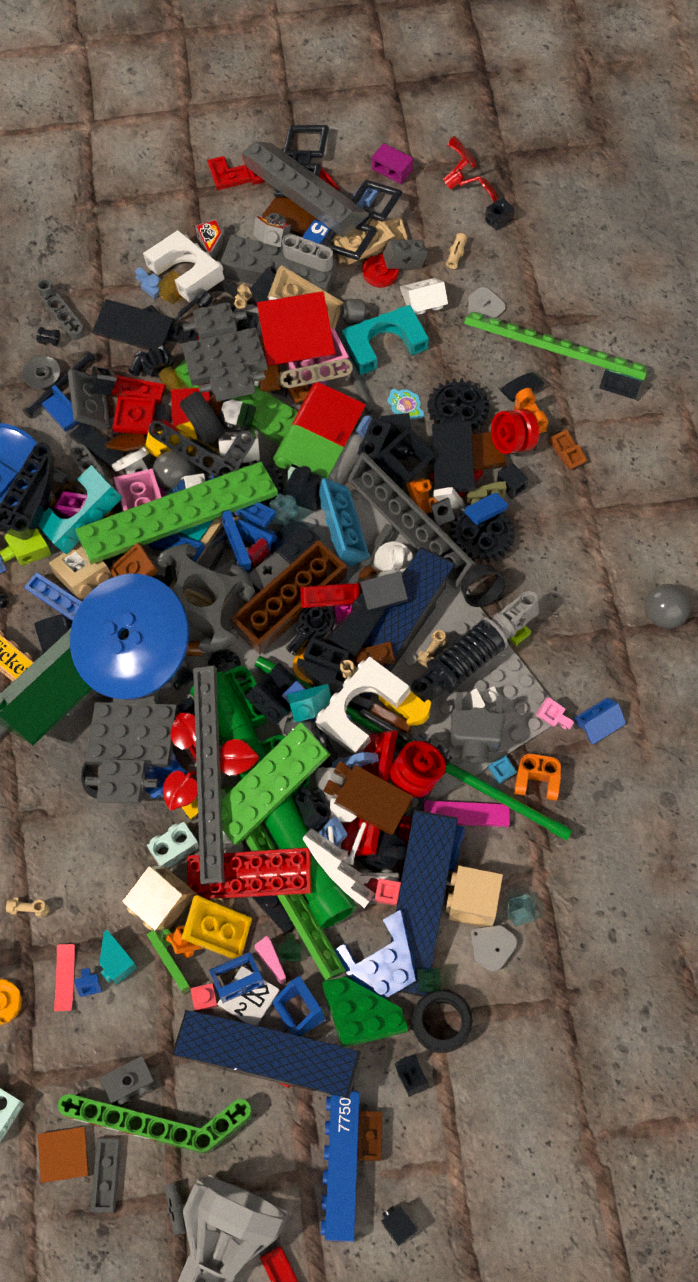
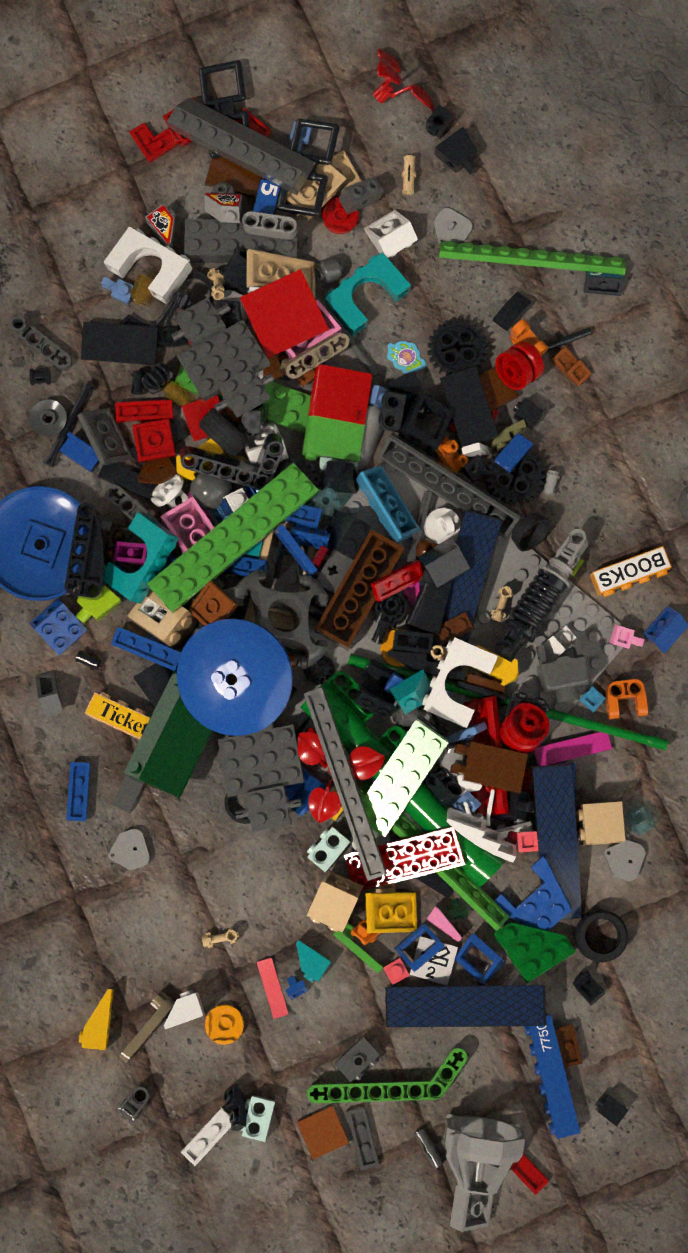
camera: 20 degrees left, 15 degrees up
black slope [91,366,117,396] -> none
magenta brick [372,143,413,184] -> none
clear green tile [417,968,441,992] -> none
none -> black bush [308,602,326,621]
none -> black torso [434,127,478,175]
none -> light grey pin [542,470,560,495]
none -> black piece [546,328,592,351]
none -> brick [590,546,671,597]

